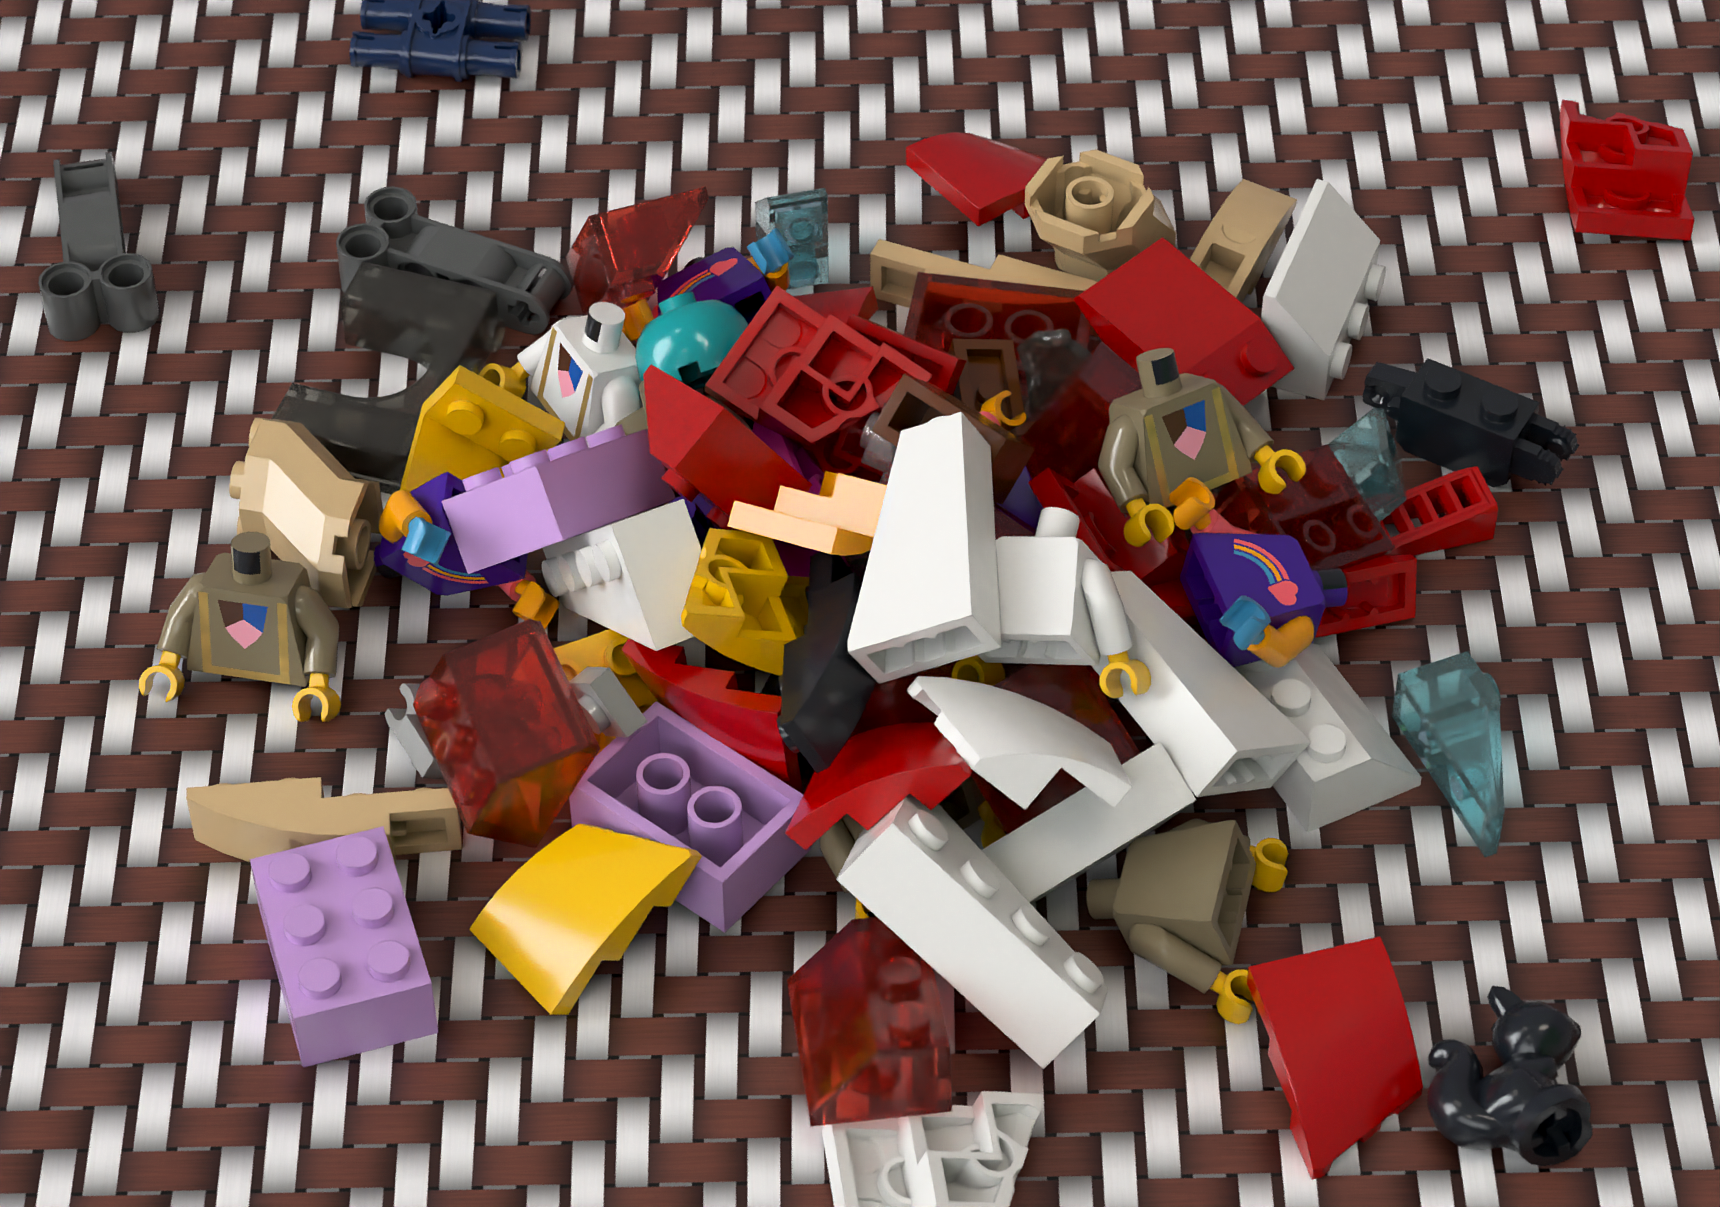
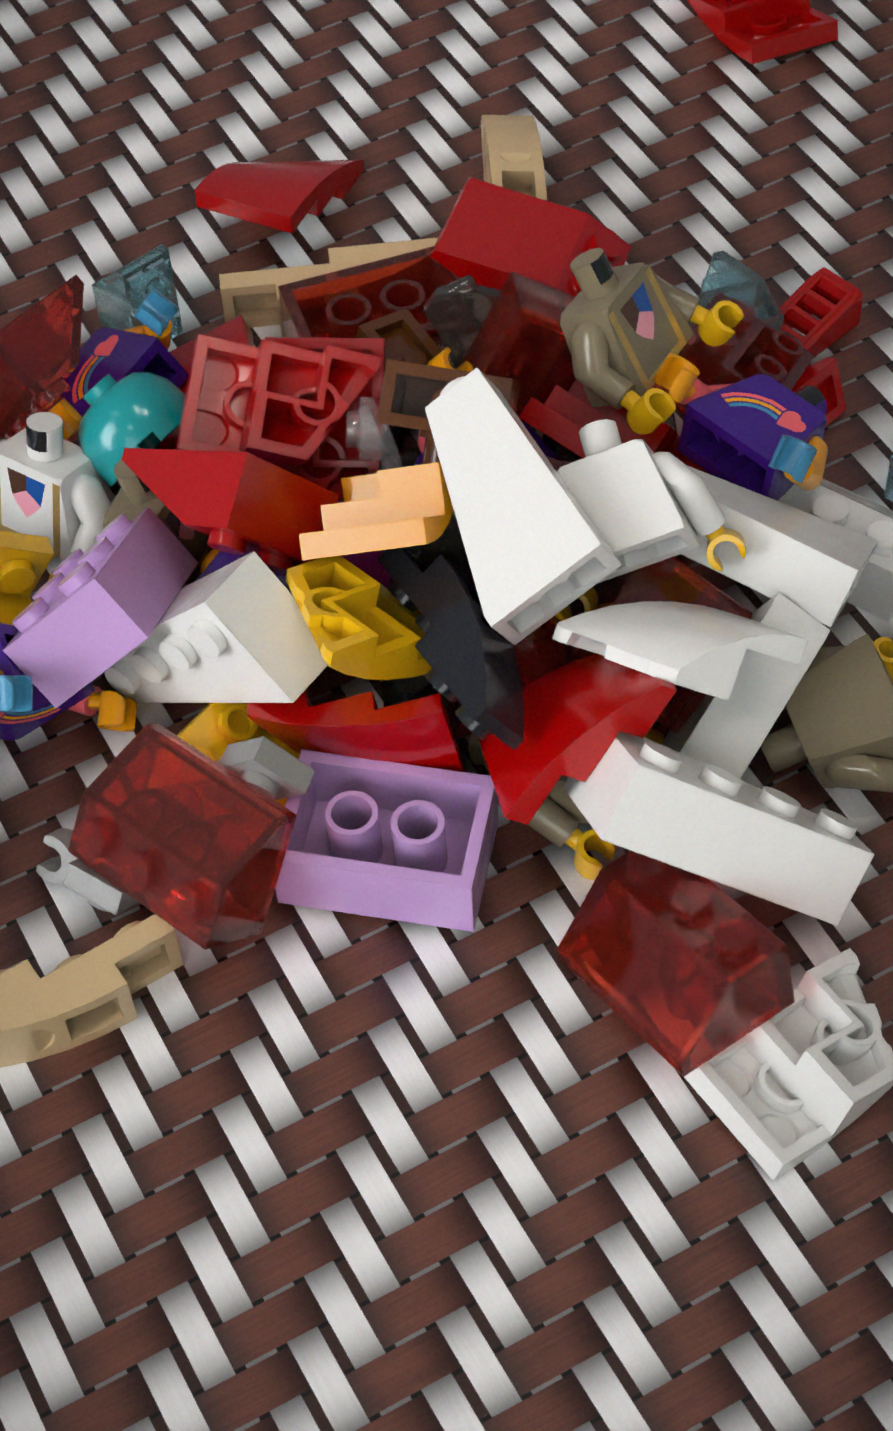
camera: 25 degrees left, 5 degrees up
lavender brick [250,826,439,1068] -> none
yellow slope [469,823,702,1015] -> none
tan brick [1025,149,1176,281] -> none
white slope [1261,179,1386,400] -> none
black hinge [1363,358,1579,488] -> none

